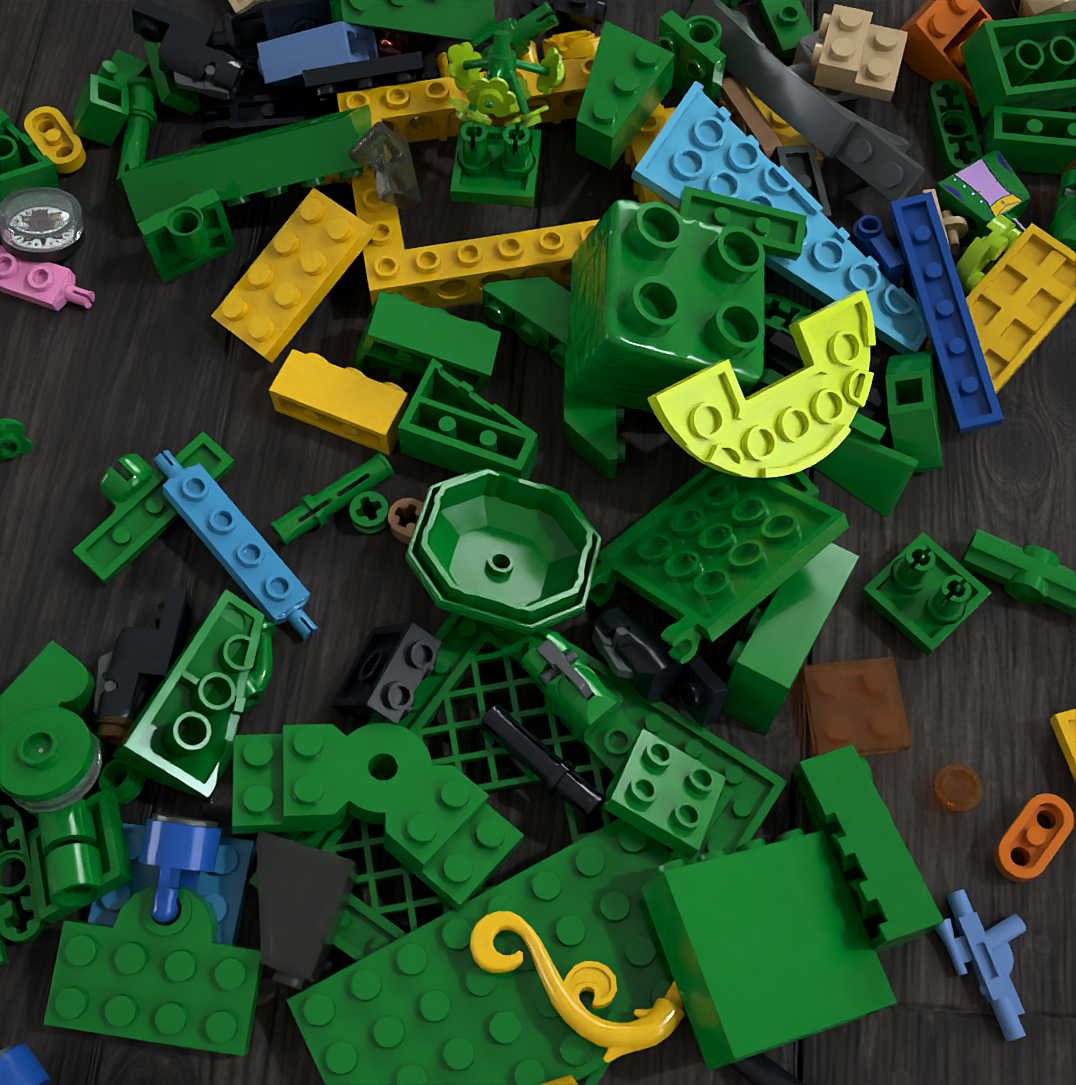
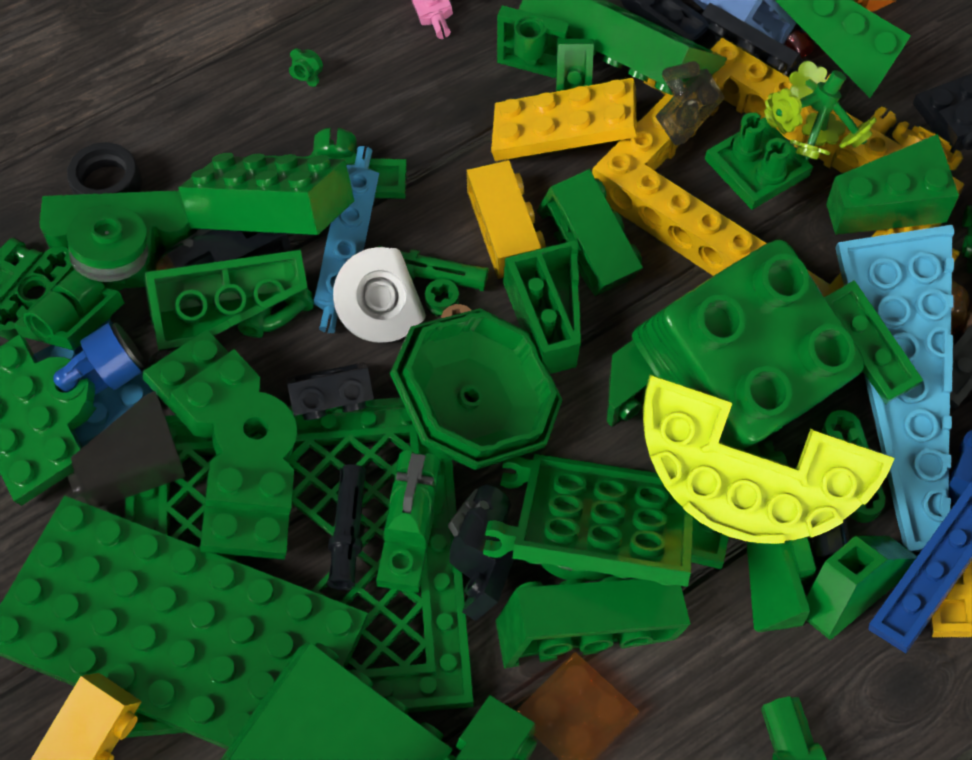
camera: 50 degrees right, 5 degrees down
green plate [98,759,146,806] -> none
green arm [470,2,559,71] -> none
yellow plant [470,911,685,1063] -> none
green slope [482,276,571,368] -> none
green plate [603,729,726,860] -> none
green plate [860,532,992,656] -> none
none -> green brick [178,153,354,235]
none -> white hat [333,247,426,343]
none -> green plate [556,39,594,92]

